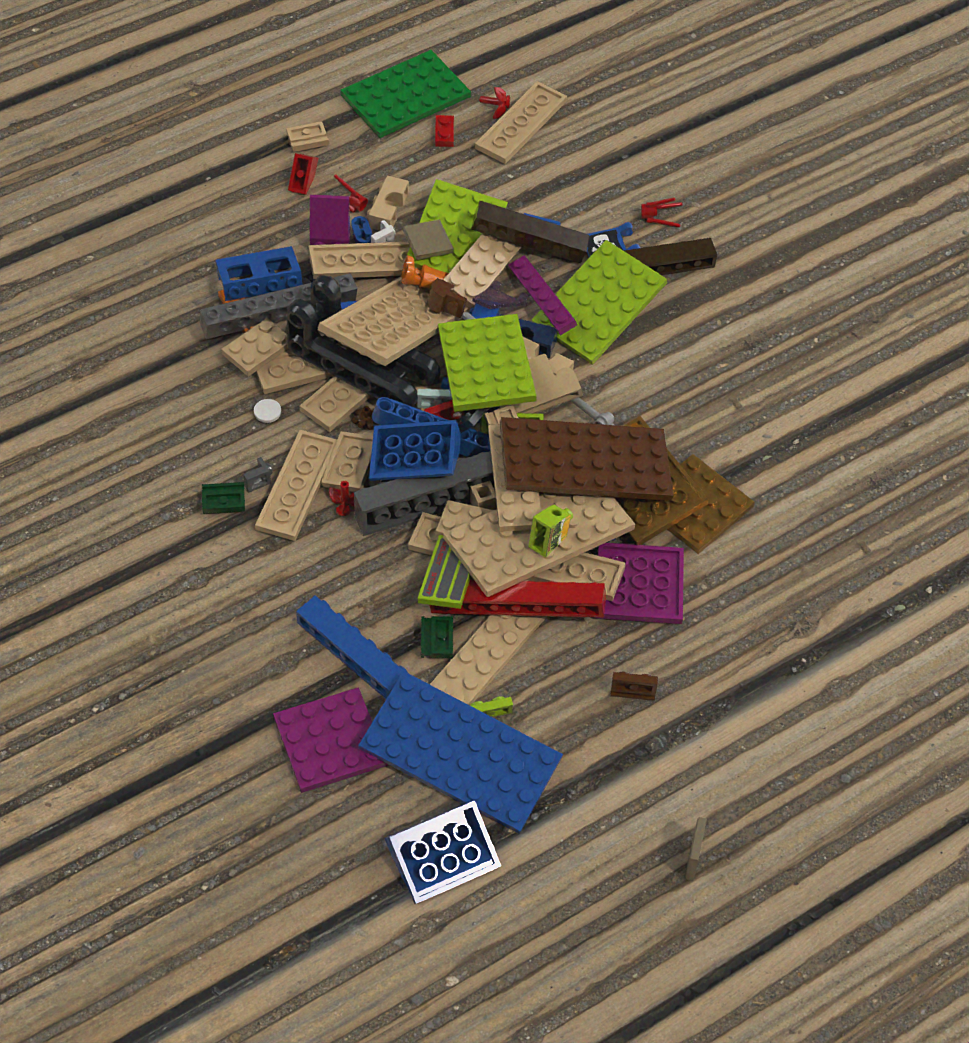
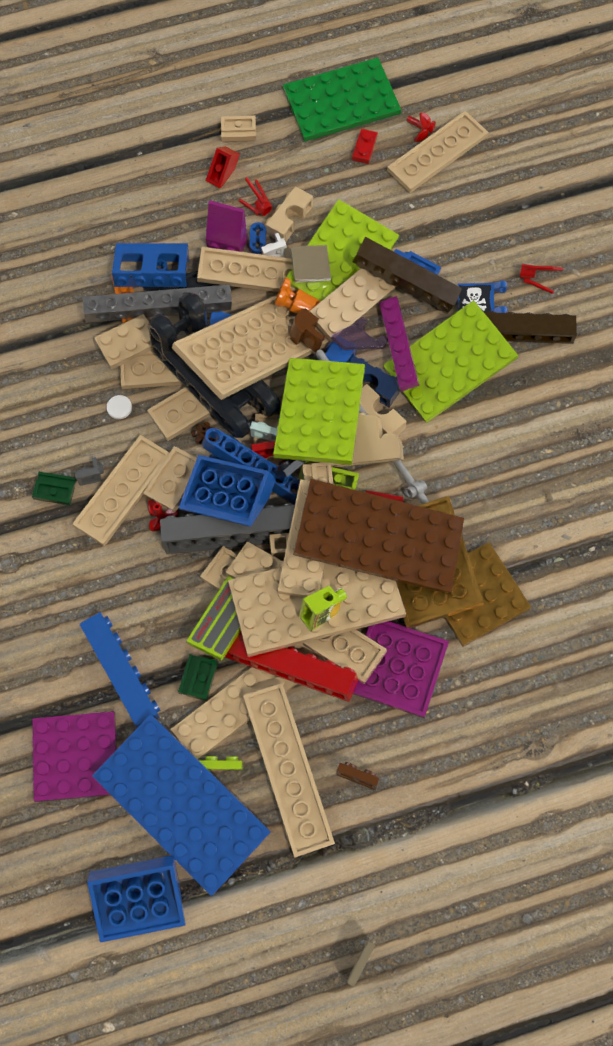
camera: 20 degrees right, 15 degrees up
none -> tan plate [243,683,335,858]

